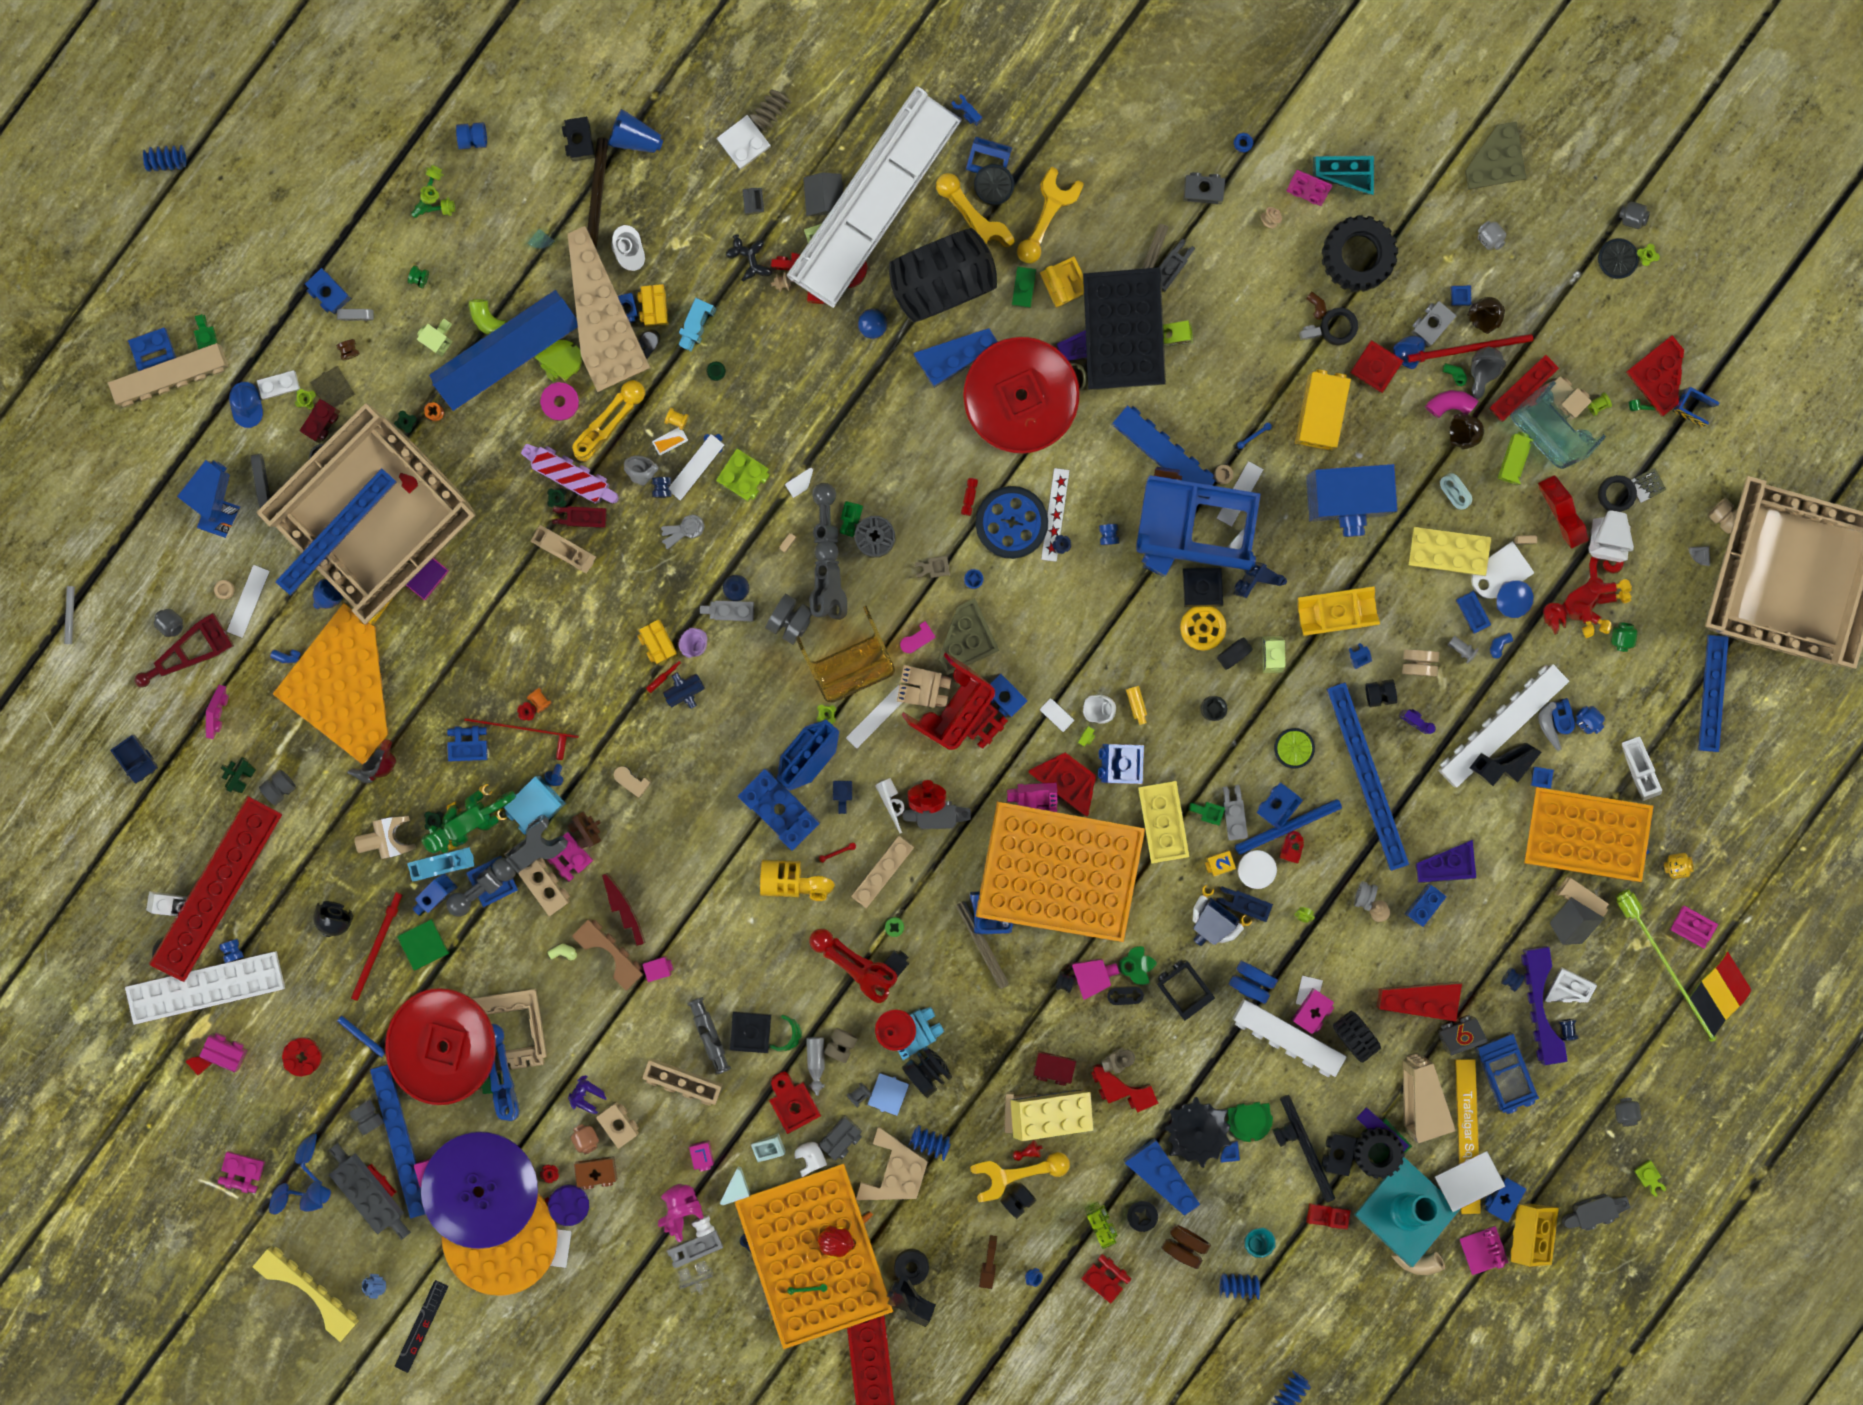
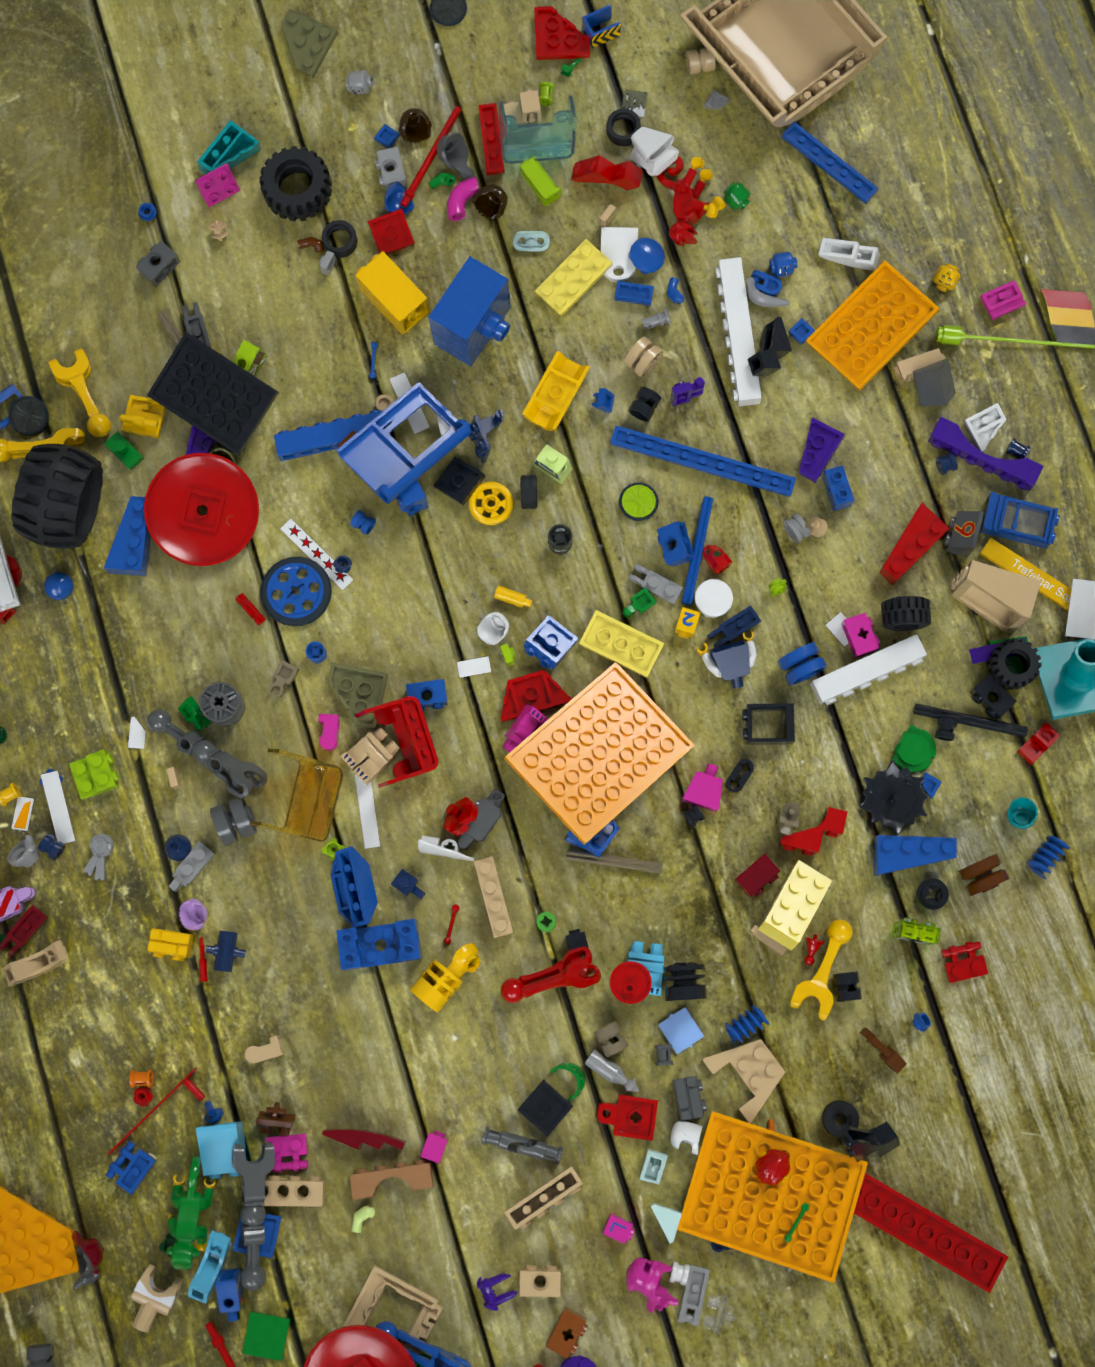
camera: 45 degrees left, 10 degrees down
nougat head [571,1124,599,1155] -> none
red plate [967,704,1008,749] -> none
green plate [1118,946,1157,985] -> none

